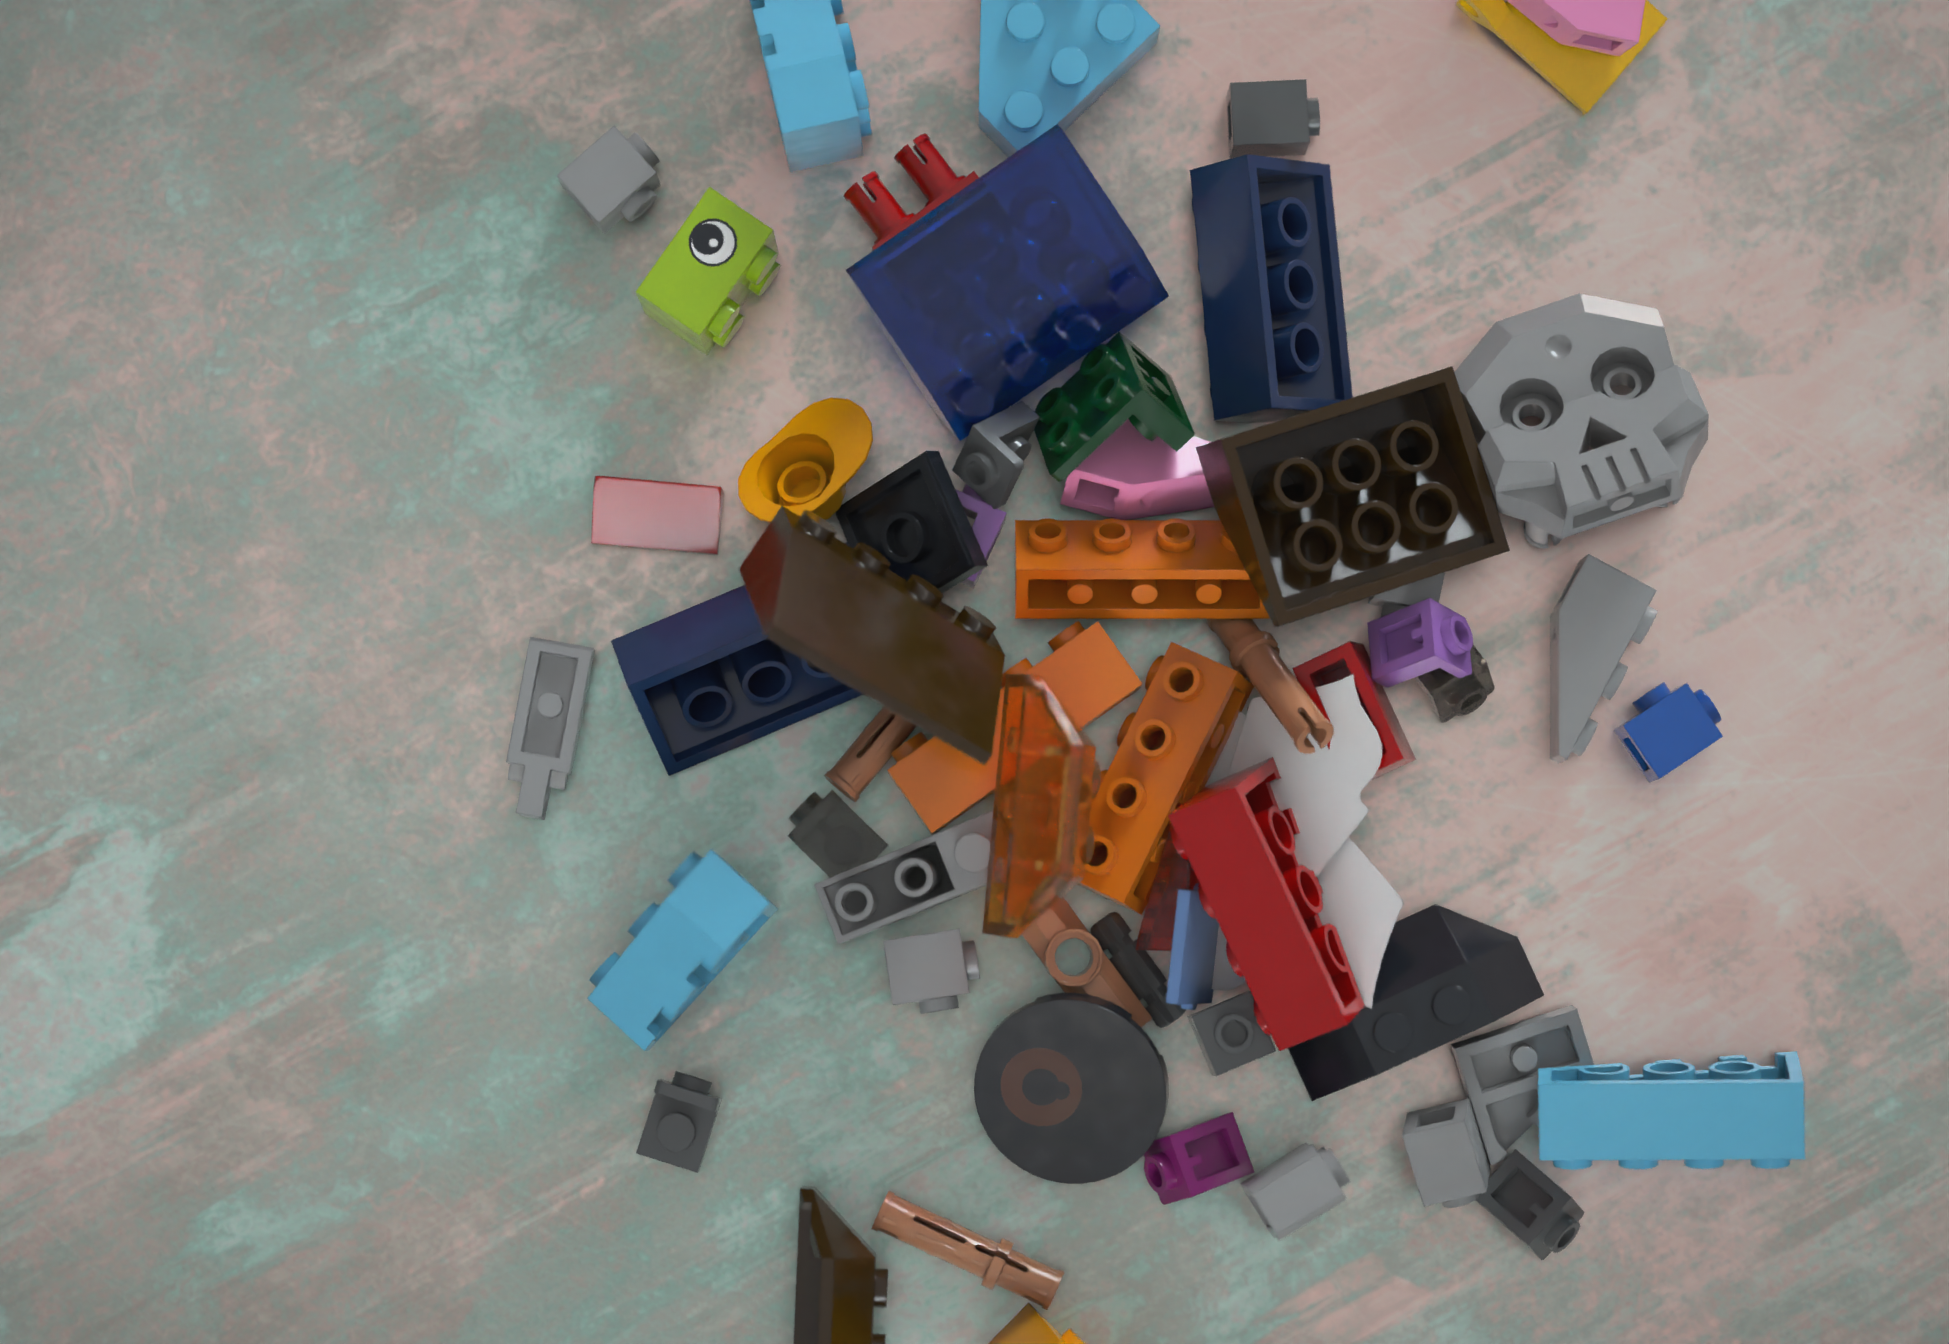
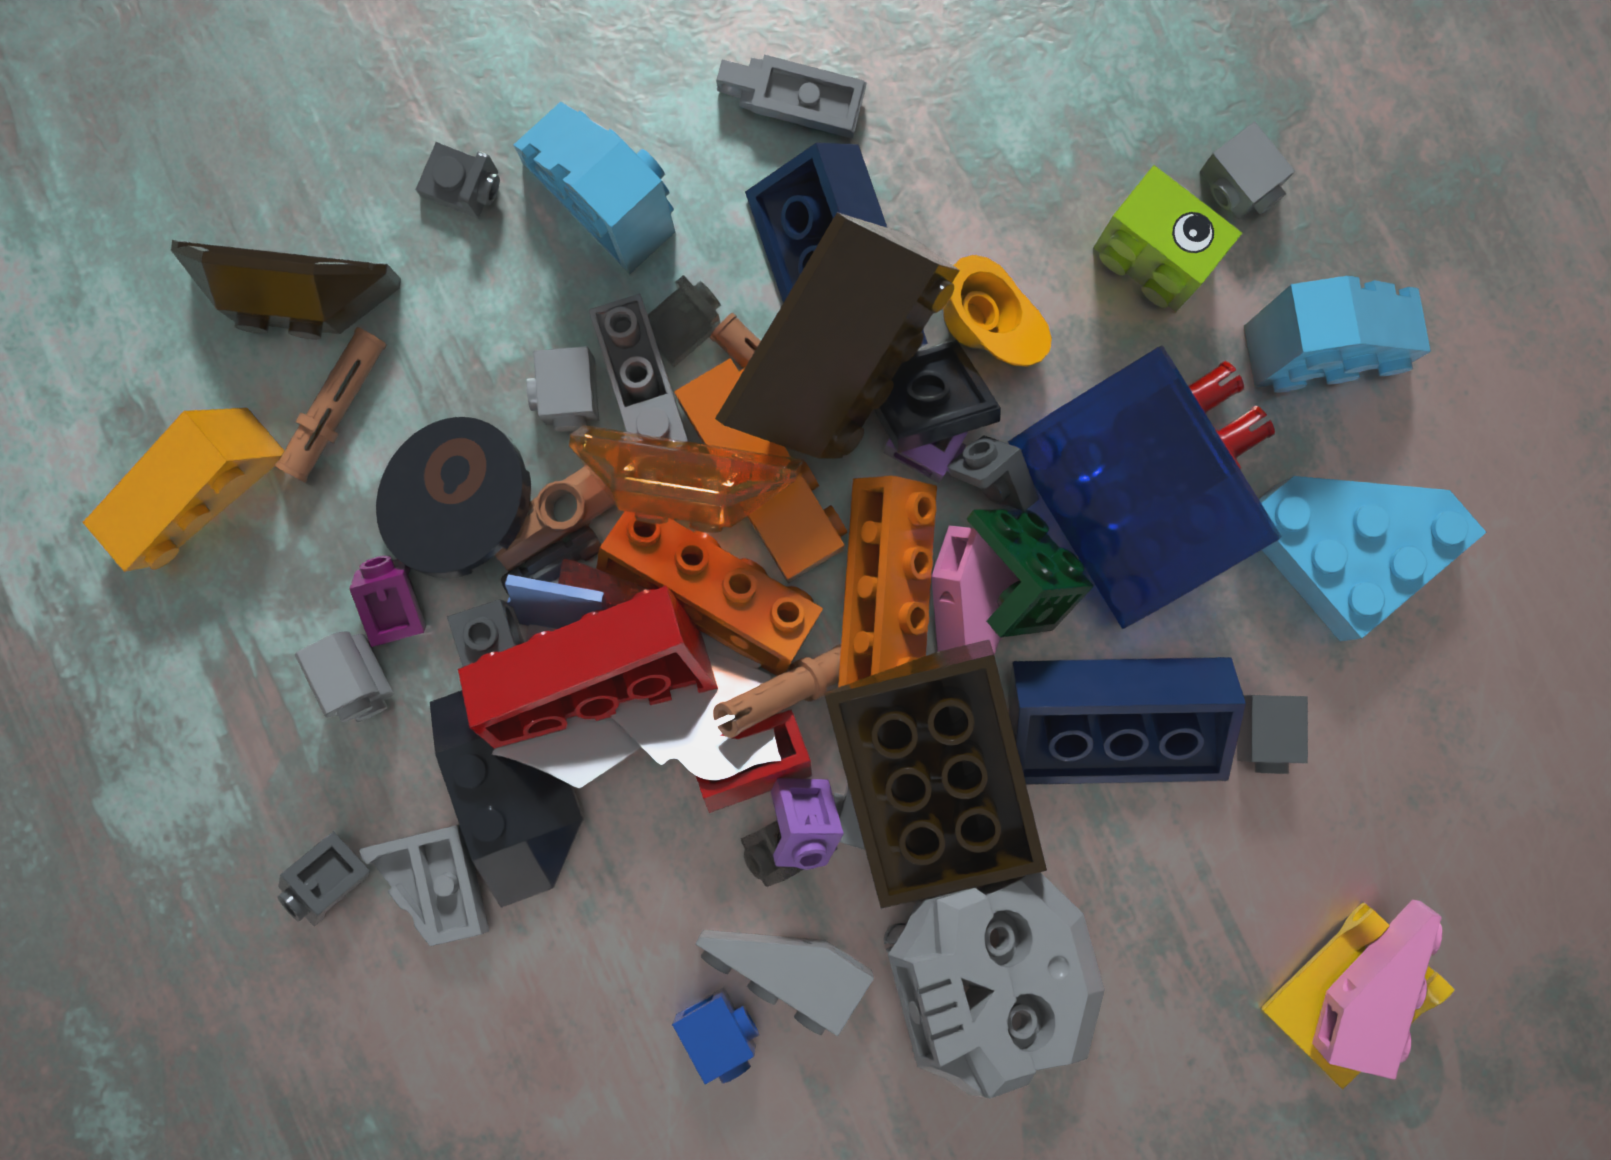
camera: 95 degrees right, 0 degrees up
slope [591,476,724,555] -> none
light grey brick [1402,1098,1491,1208] -> none
medium azure wedge [1538,1051,1805,1170] -> none

